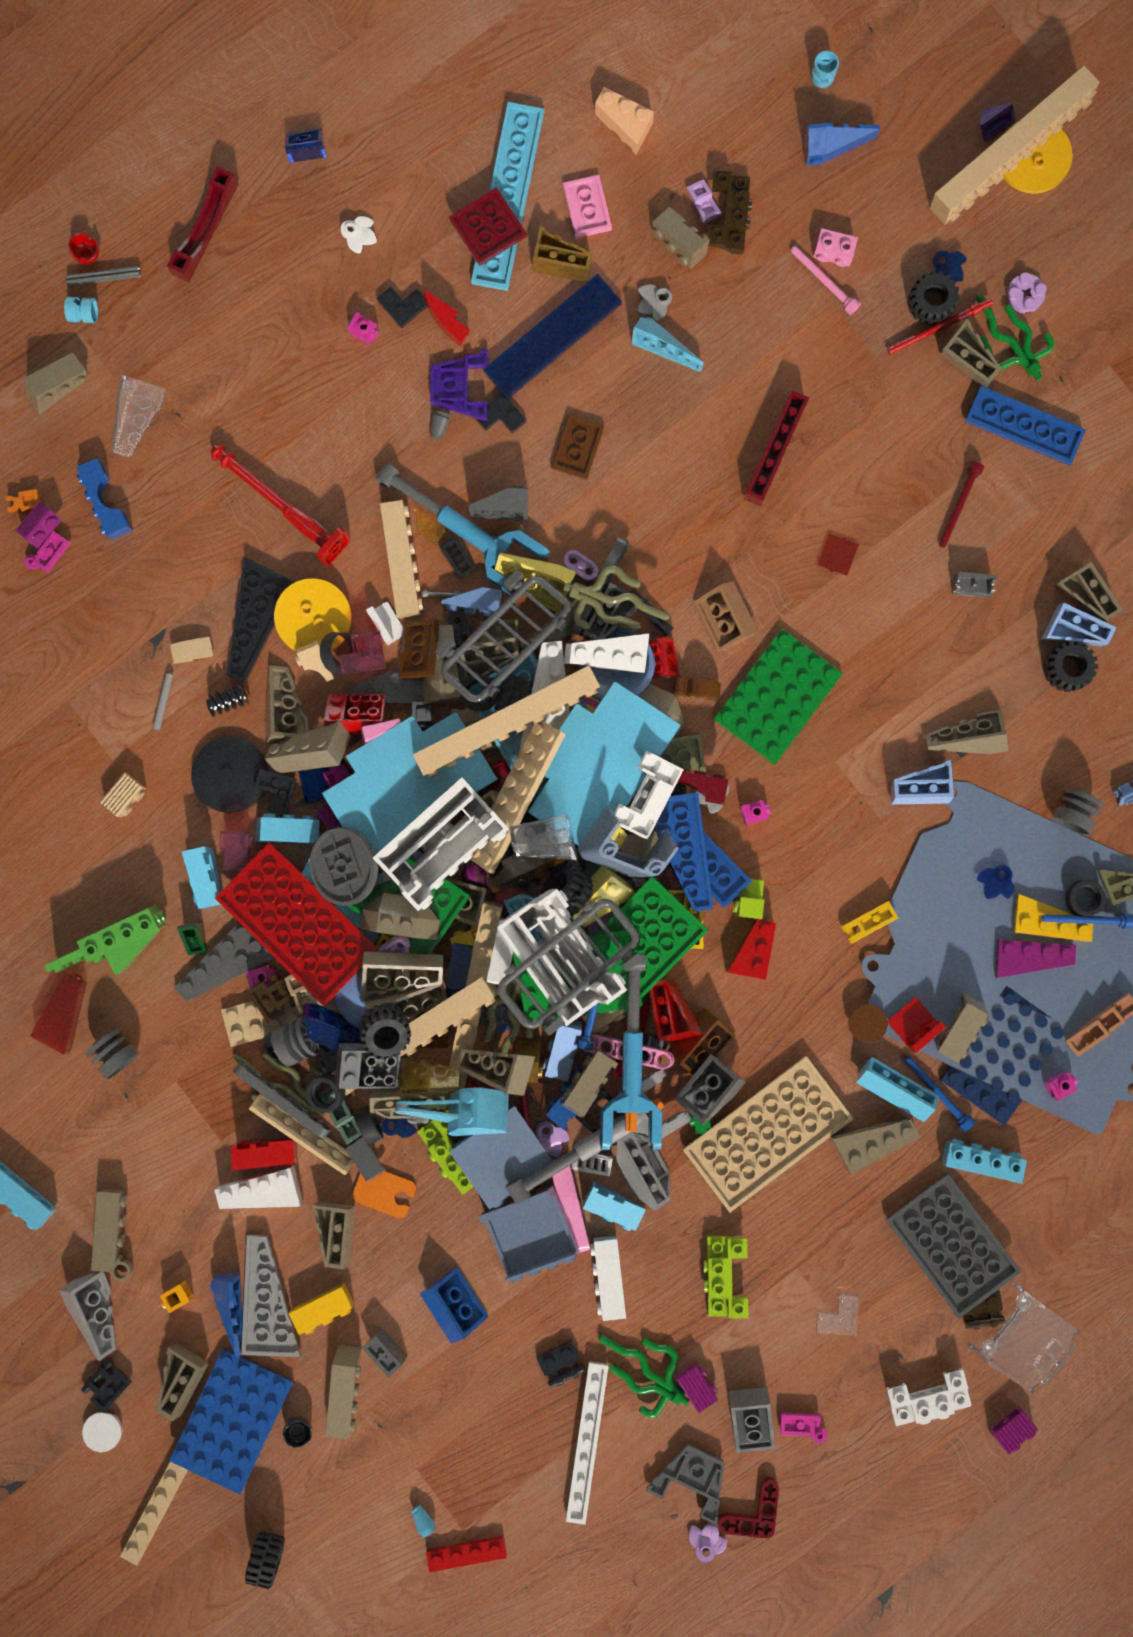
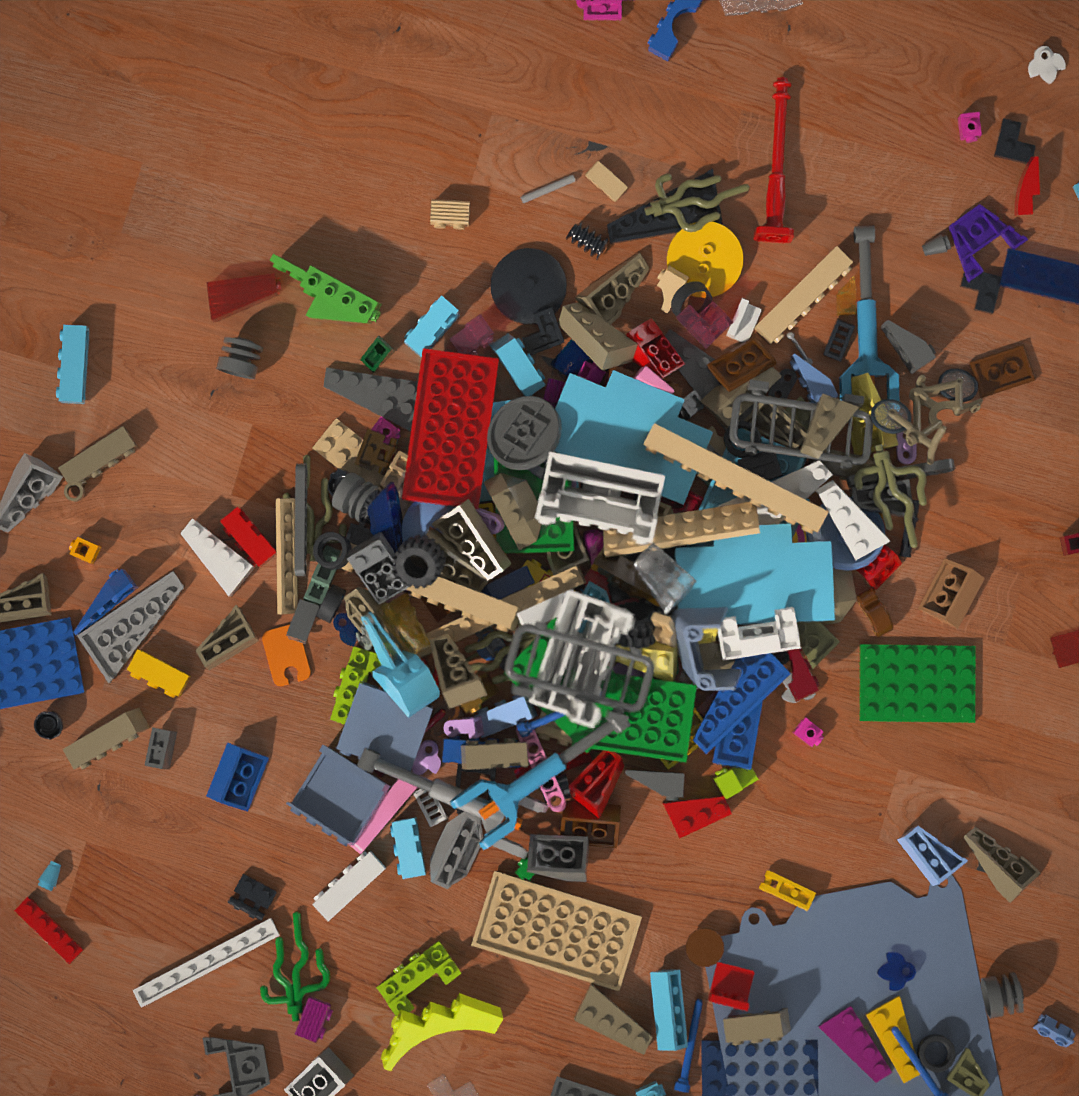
camera: 50 degrees right, 0 degrees up
none -> neon yellow arch [381,993,503,1071]
none -> lavender leg [444,716,484,738]
none -> dark grey slope [624,770,684,801]
none -> olive plant [644,173,750,232]
none -> tan slope [651,612,676,647]
none -> dark tan wedge [800,393,859,459]
none -> dark tan piece [871,369,983,465]

